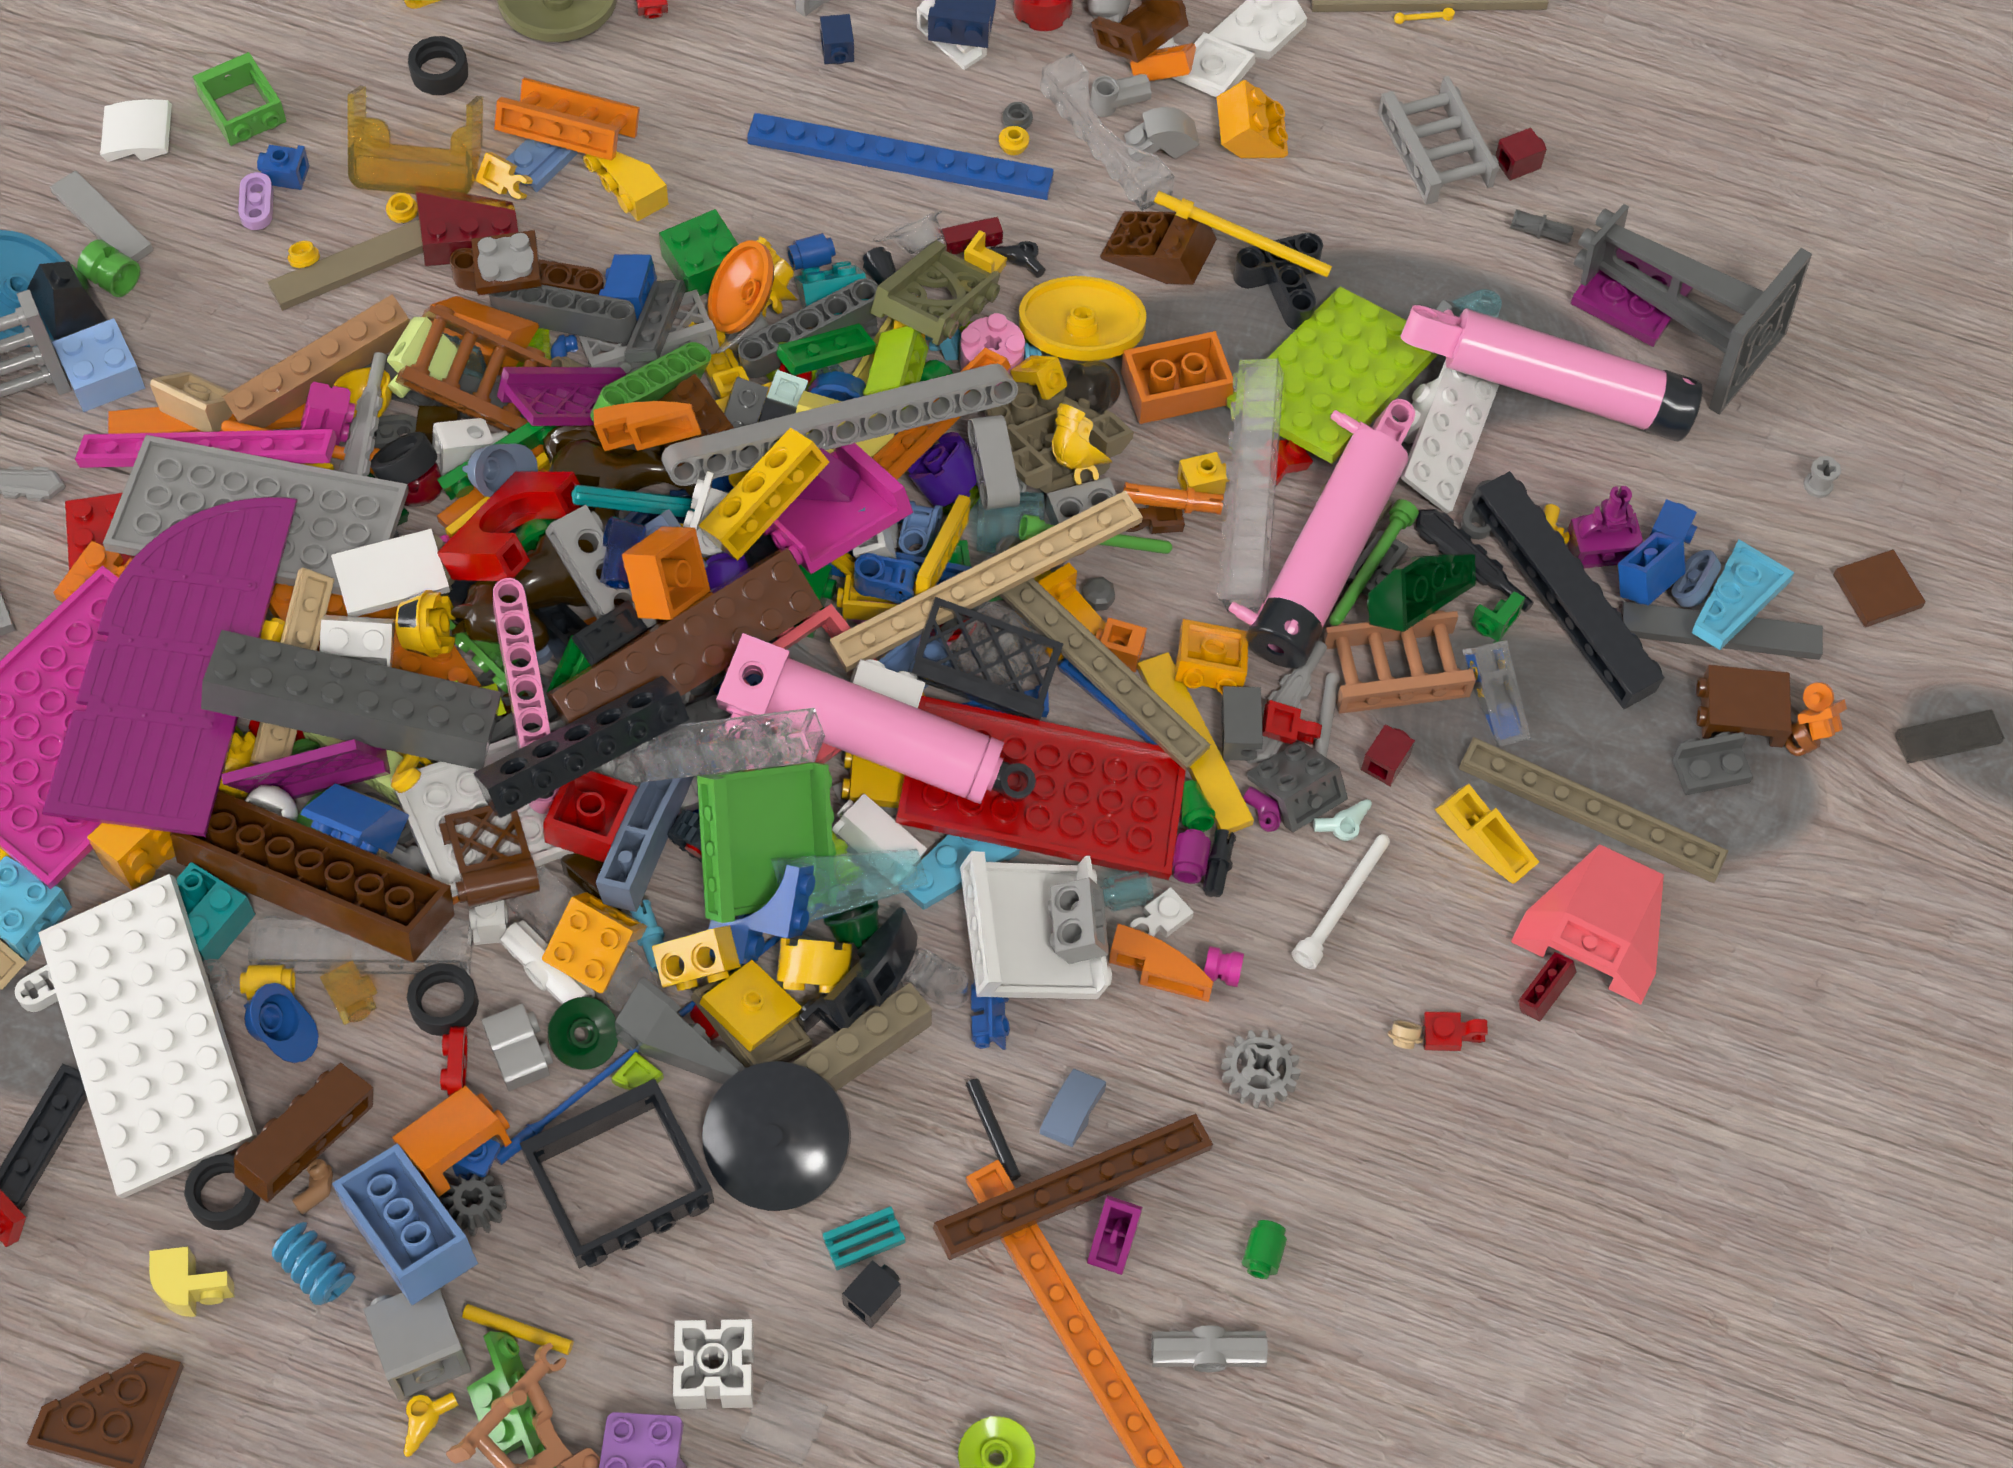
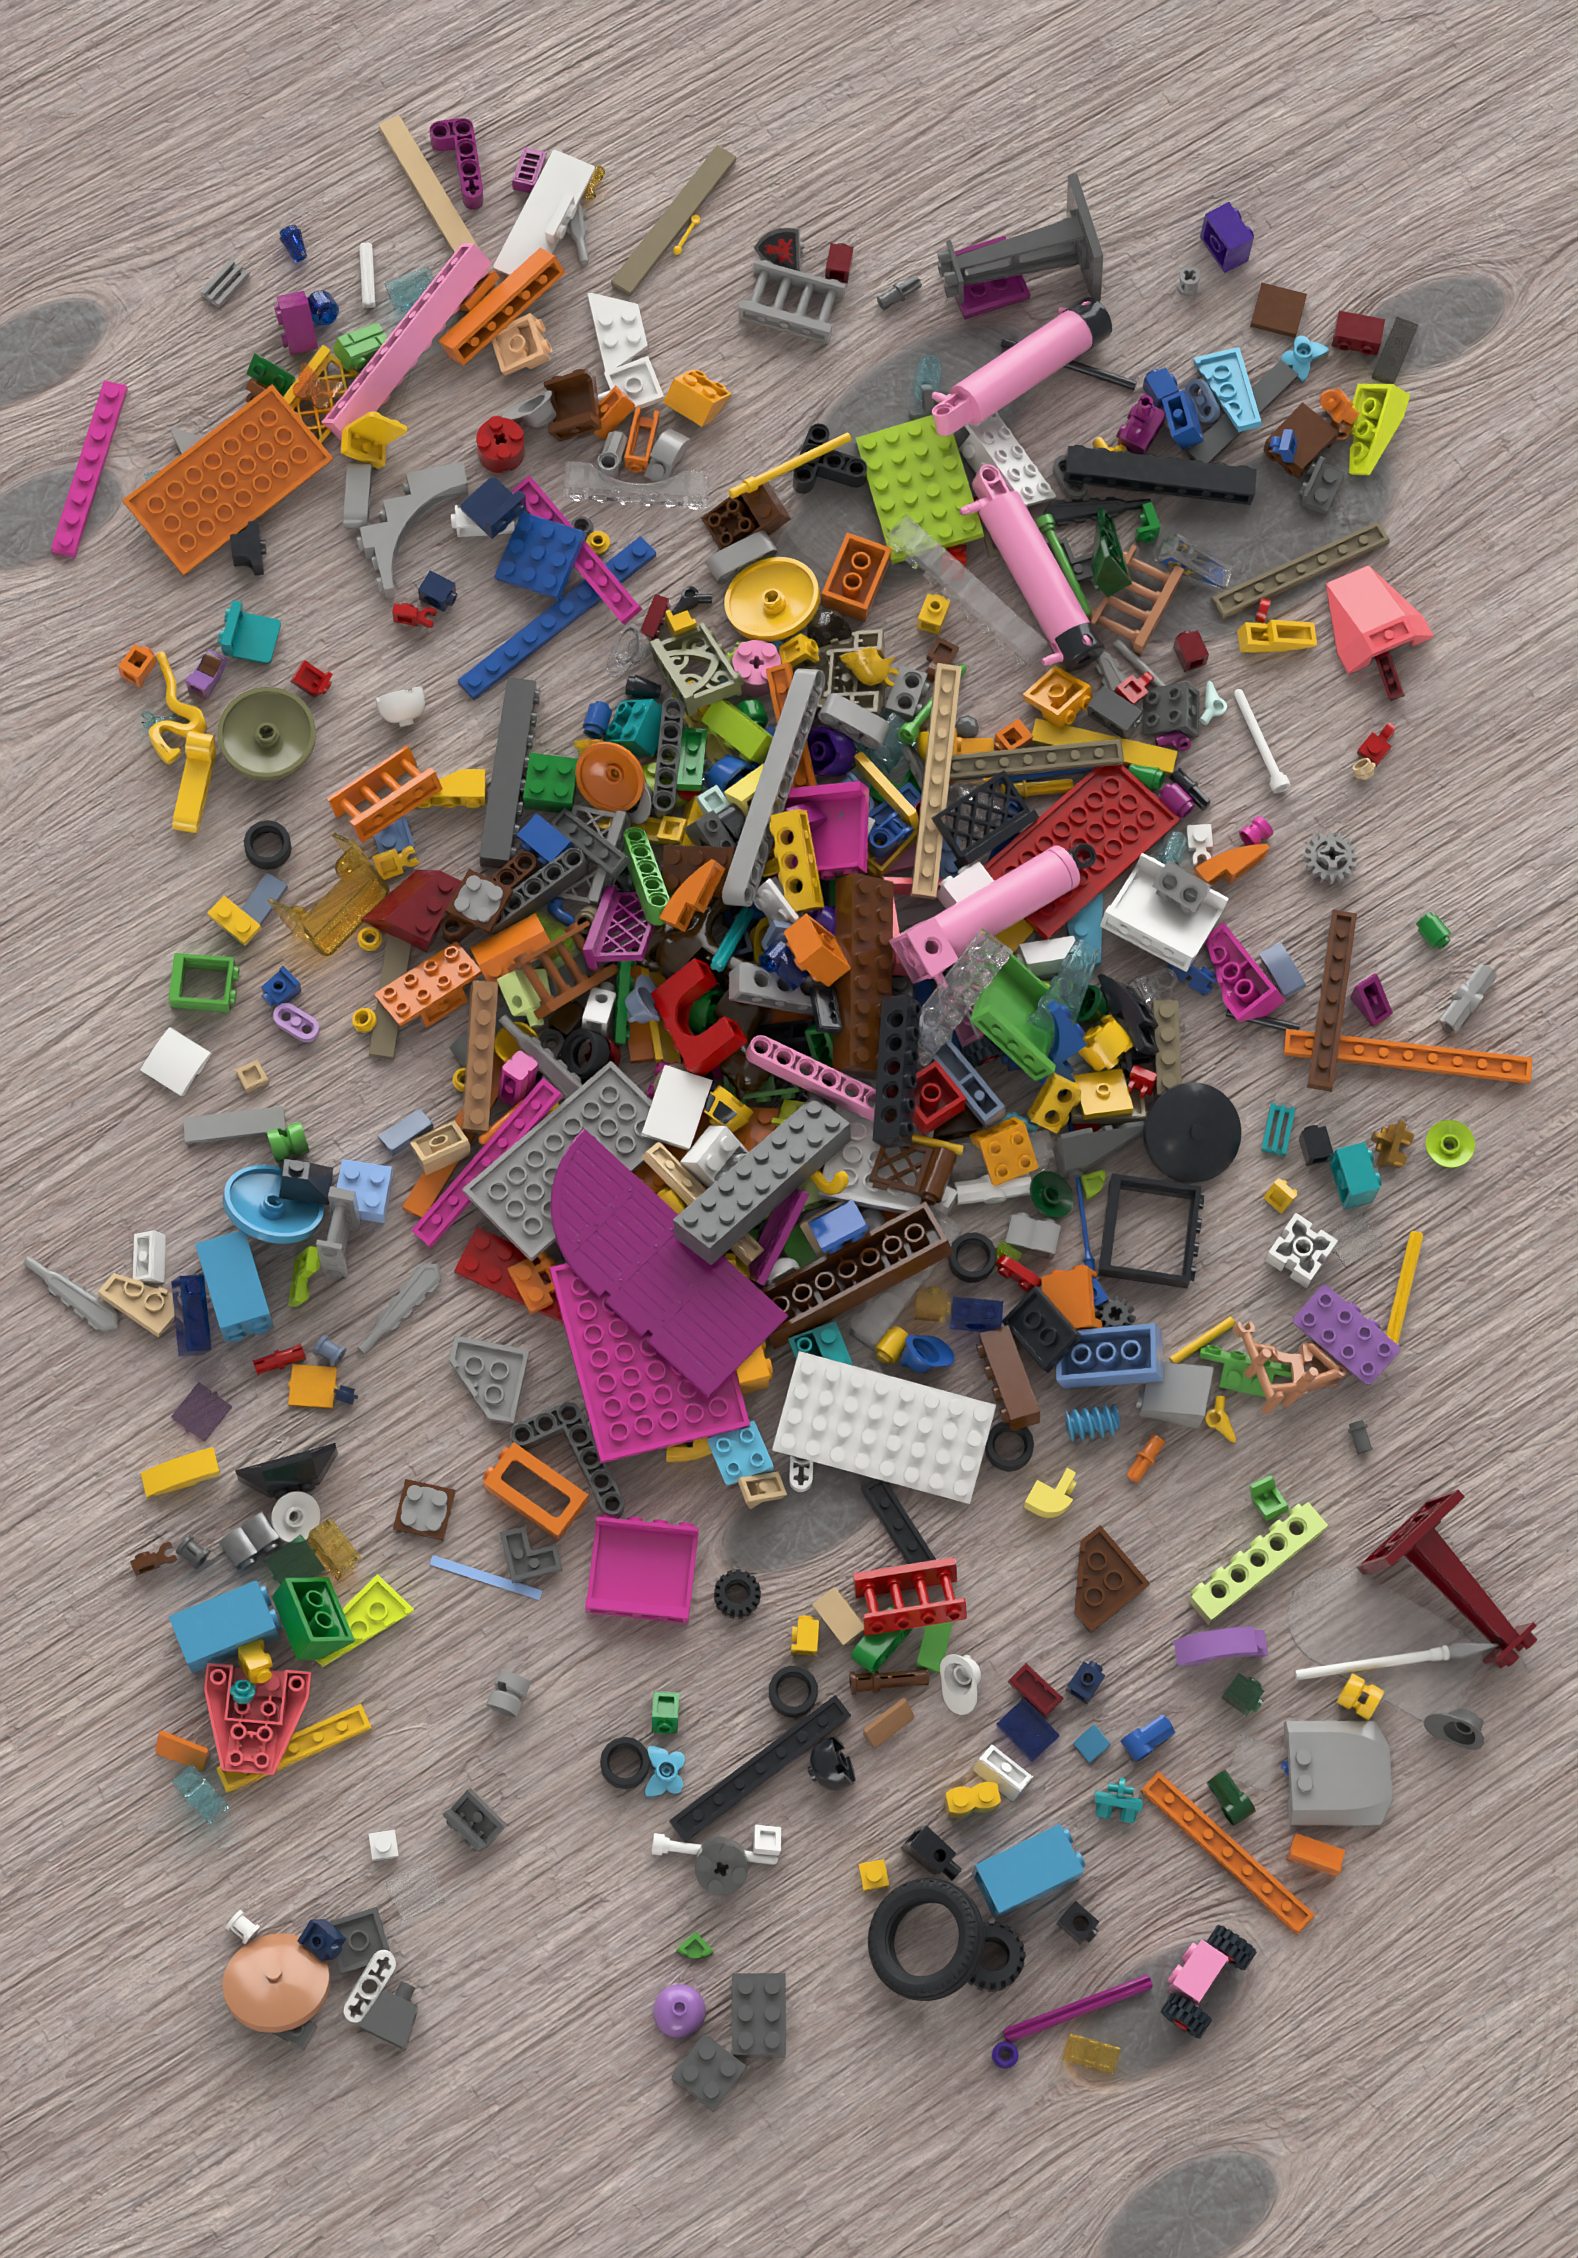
camera: 55 degrees left, 10 degrees up
medium nougat arm [292,1159,333,1215] -> none
orange pin [1123,482,1224,515] -> none
none -> yellow plate [207,896,262,946]
none -> sand blue tile [226,873,288,946]
none -> tan tile [235,1059,269,1094]
none -> white cylinder [375,686,425,727]
none -> orange bracket [375,942,482,1028]
none -> slope [378,1109,434,1157]
none -> red plate [392,603,437,628]
none -> dark grey brick [479,677,541,868]
none -> blue plate [494,512,587,600]
none -> dark pink plate [511,475,642,625]
none -> orange window [624,407,659,473]
none -> light grey beam [706,530,778,584]
none -> shield [754,227,804,272]
none -> yellow bar [912,1134,964,1156]
none -> clear blue brick [949,1296,1004,1332]
none -> clear neon green tile [996,1241,1022,1263]
none -> black piece [1000,337,1137,390]
none -> yellow axle [1000,779,1074,800]
none -> black tile [1001,1285,1083,1373]
none -> orange axle [1126,1434,1165,1483]
none -> red tile [1128,1065,1157,1099]
none -> dark purple brick [1200,202,1254,273]
none -> dark pink wedge [1206,922,1286,1022]
none -> red tile [1255,598,1271,623]
none -> yellow tile [1263,1178,1298,1214]
none -> blue tile [1270,429,1298,463]
none -> medium azure animal [1281,336,1329,382]
none -> teal brick [1329,1142,1382,1210]
none -> dark red hinge [1331,310,1385,355]
none -> neon yellow wedge [1349,384,1410,475]
none -> pearl gold hips [1371,1120,1414,1168]

